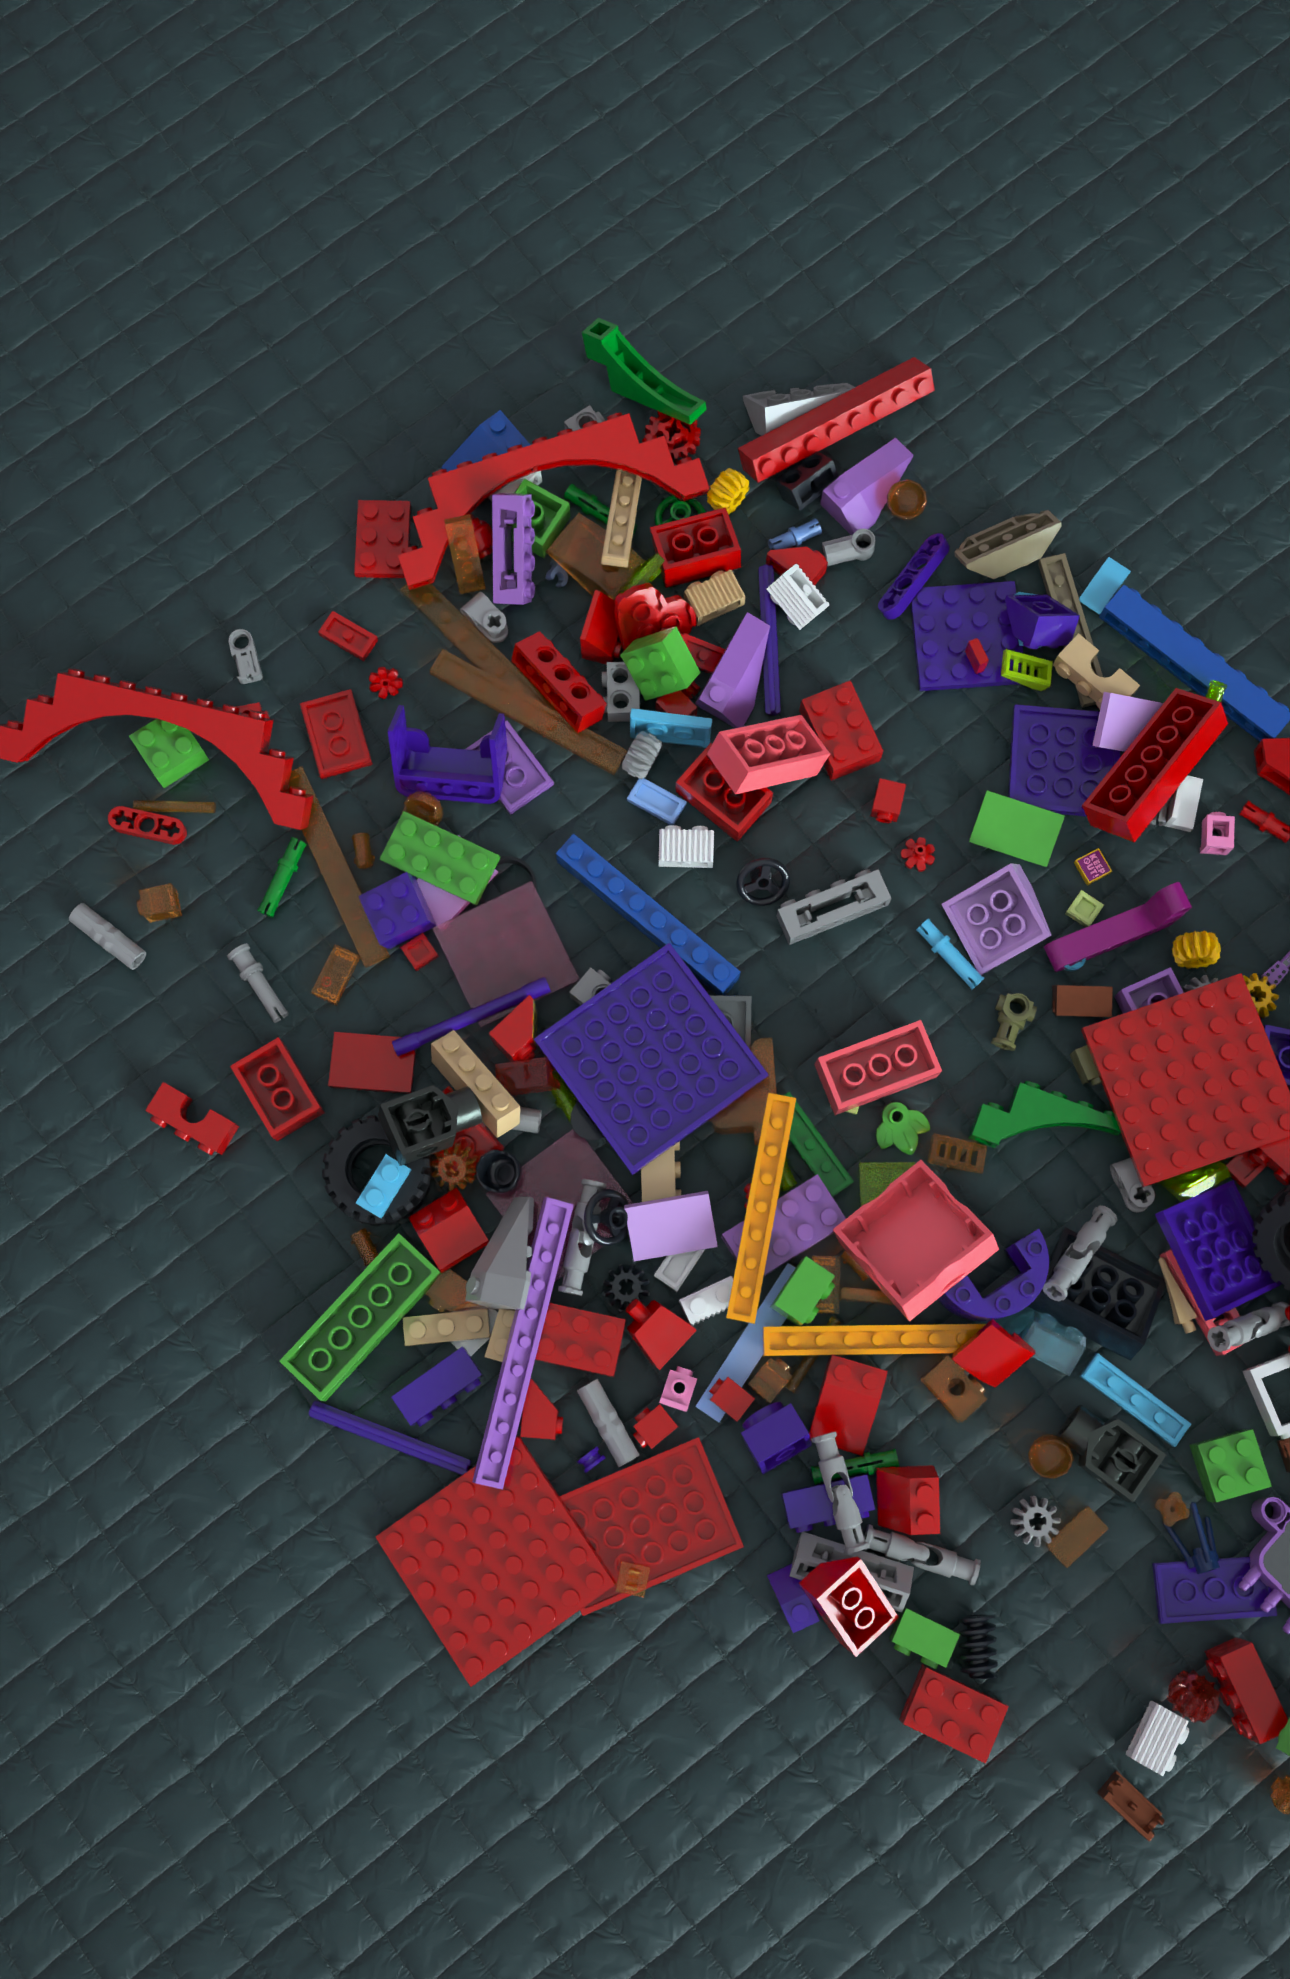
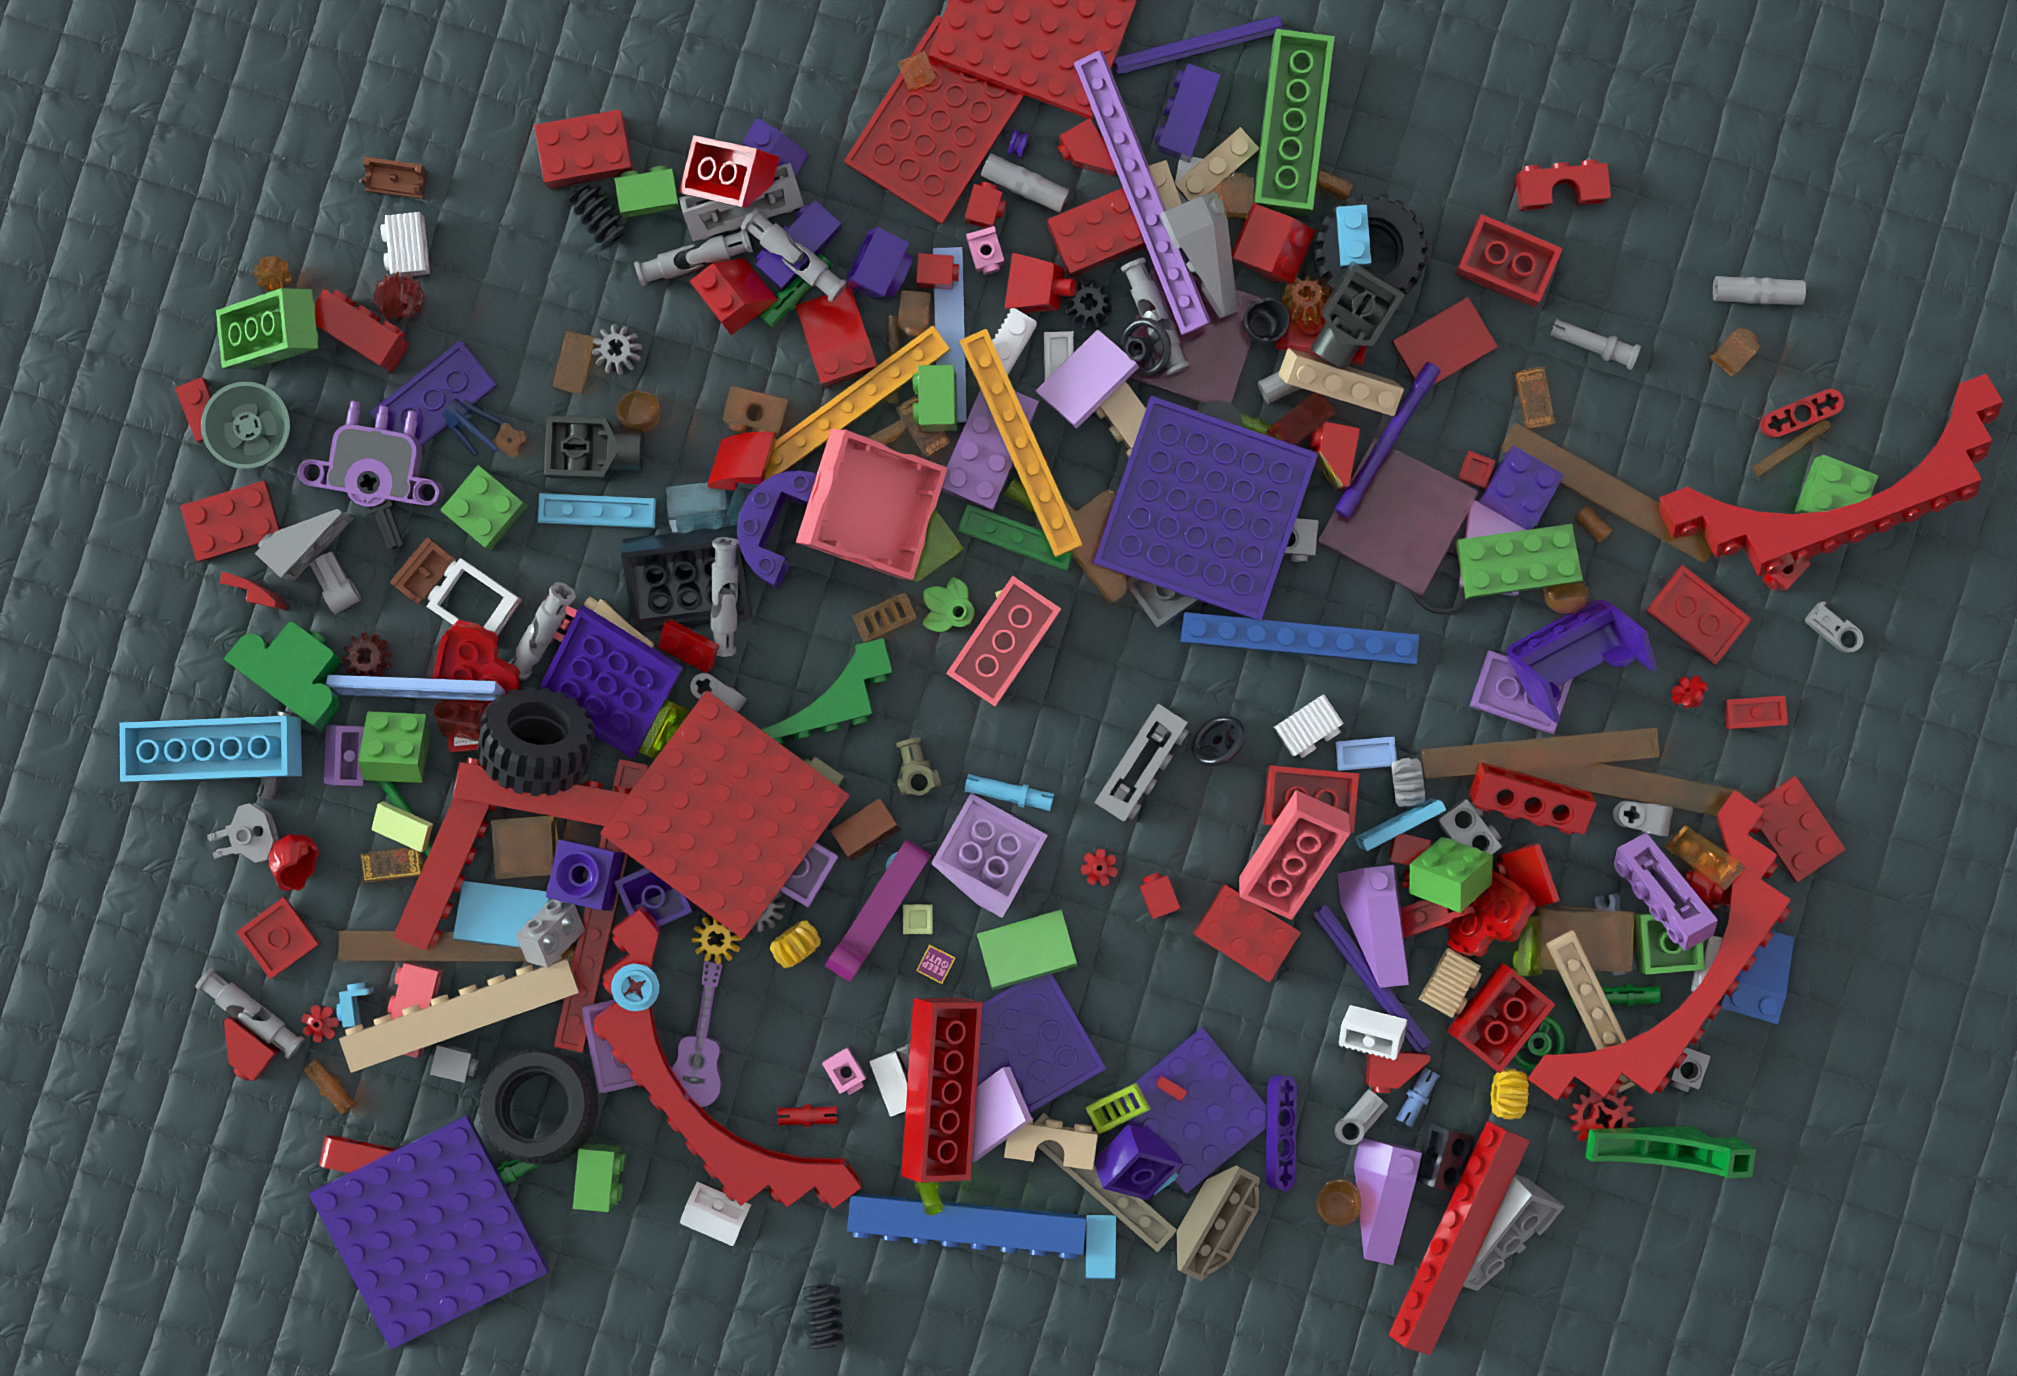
camera: 150 degrees right, 10 degrees up
green pin [257,837,307,918] -> none
none -> red plate [658,619,719,673]

